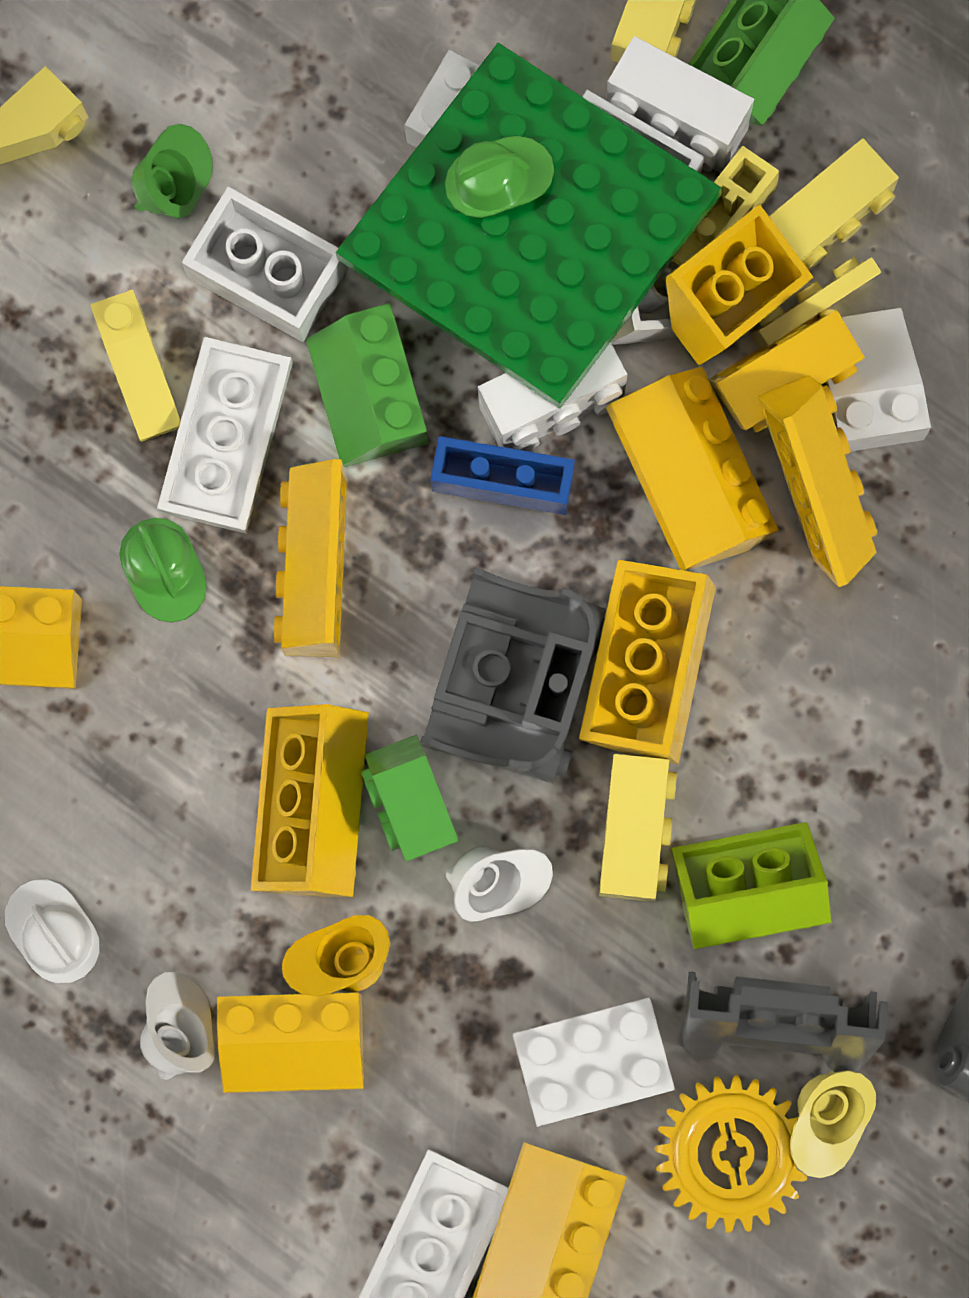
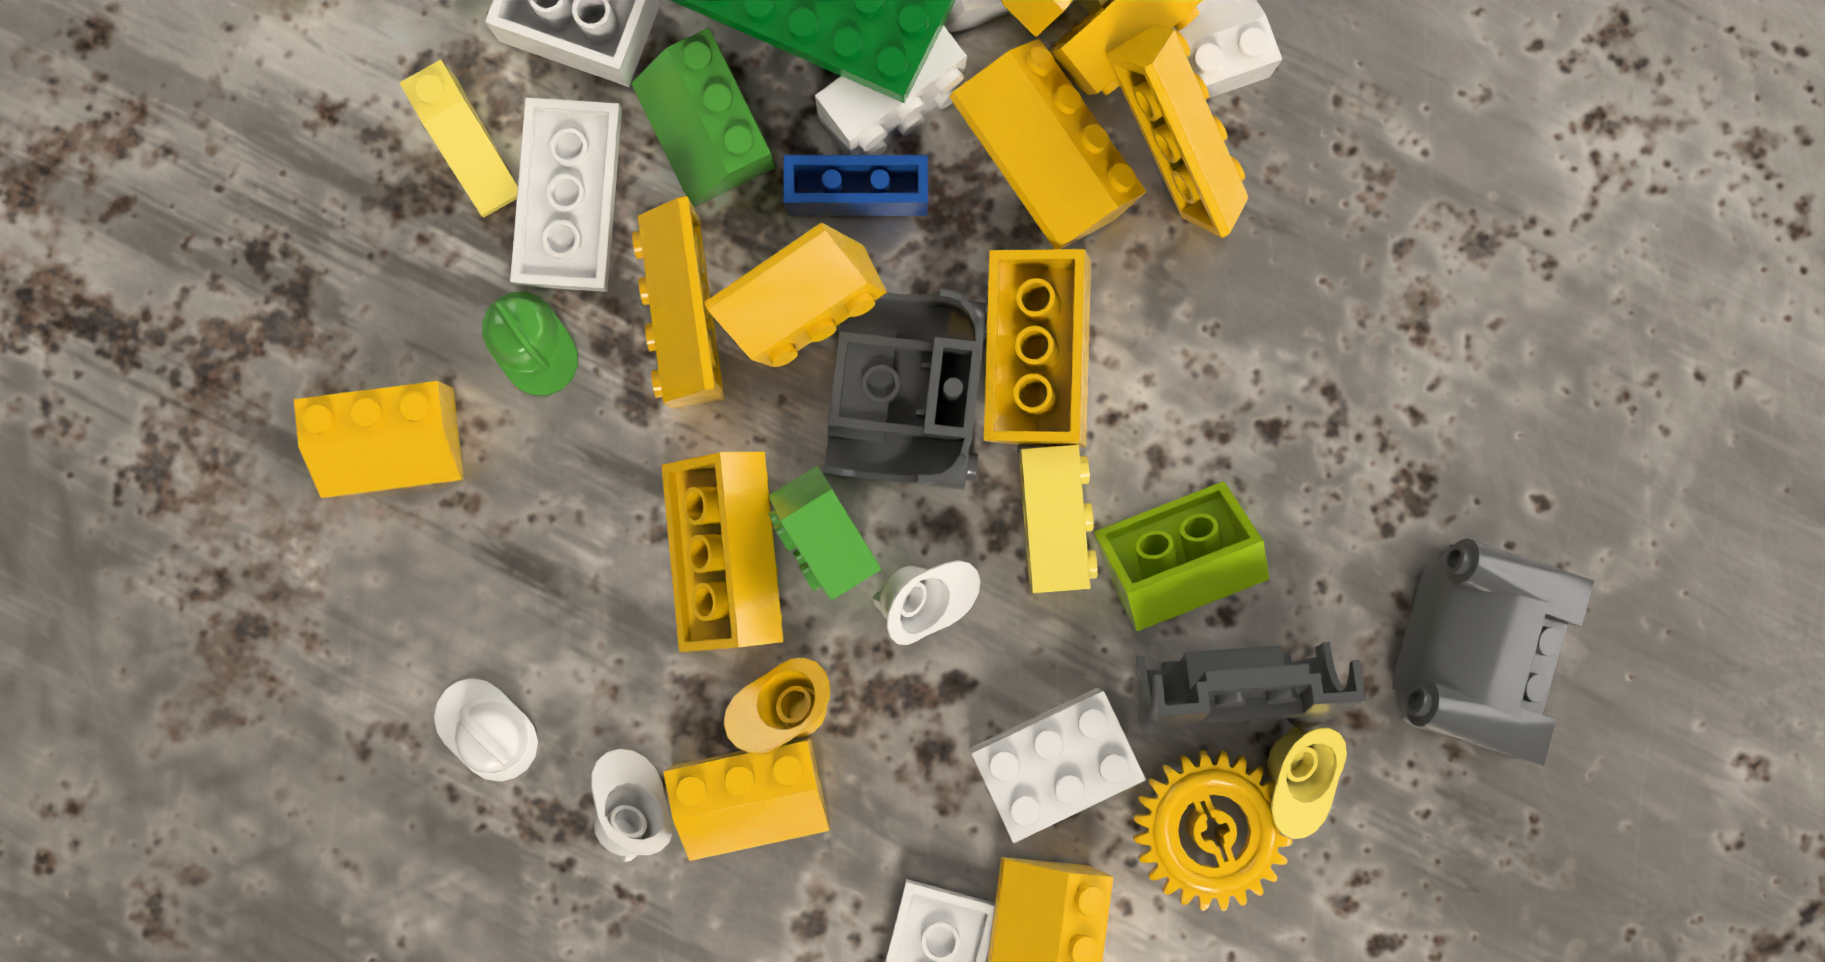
camera: 20 degrees left, 5 degrees up
none -> yellow slope [704,222,887,367]

